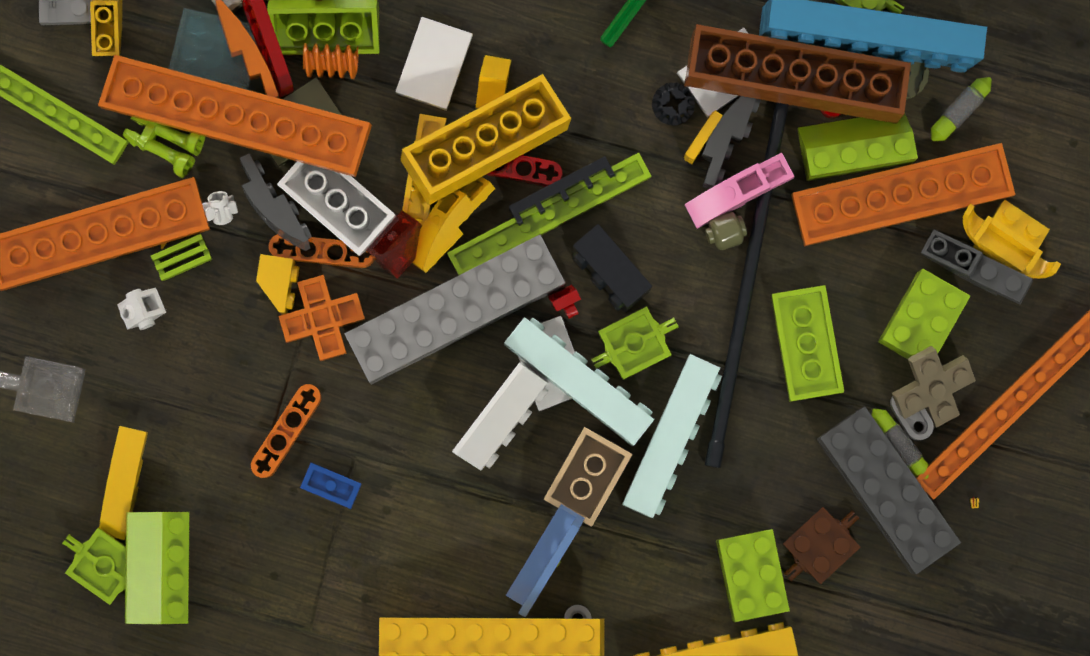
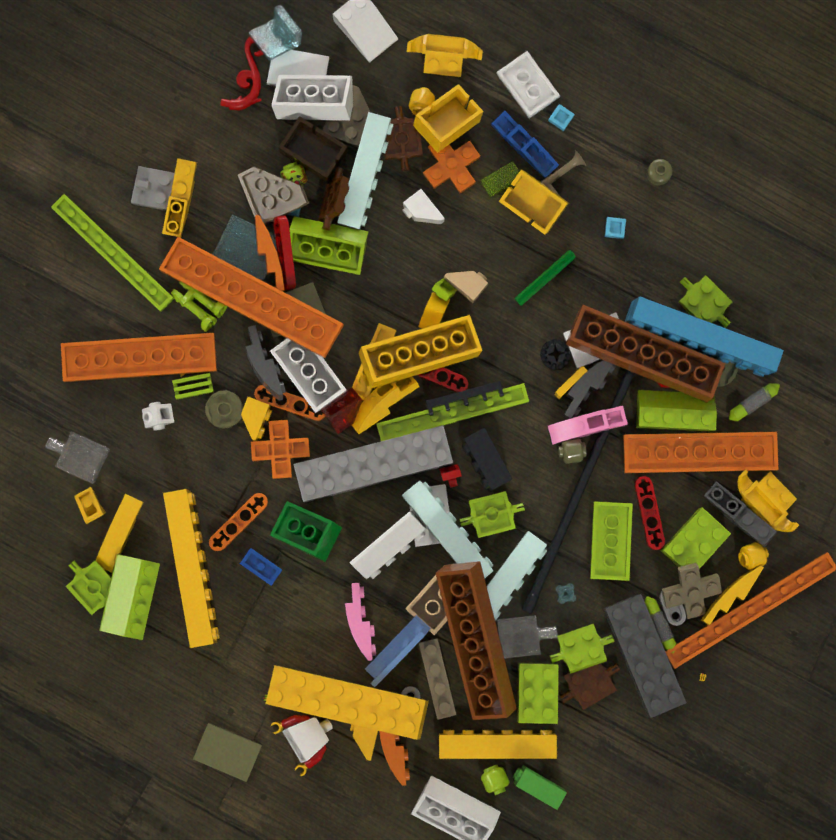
camera: 10 degrees right, 0 degrees up
white gear [202,191,238,225] -> none
orange piece [303,43,359,79] -> none
white tile [396,17,473,111] -> none
none -> yellow slope [74,487,106,524]
none -> yellow brick [163,489,220,648]
none -> olive tile [205,390,243,429]
none -> green slope [270,501,342,562]
none -> bright pink slope [345,583,376,661]
none -> dark tan brick [418,638,456,720]
none -> lime plate [432,278,457,301]
none -> dark orange brick [436,561,517,720]
none -> tan slope [444,271,488,303]
none -> clear brick [496,615,557,659]
none -> lime plate [550,624,614,674]
none -> clear light blue plate [555,583,576,604]
none -> red beam [634,476,665,550]
none -> yellow slope [700,565,764,625]
none -> yellow head [738,542,769,570]

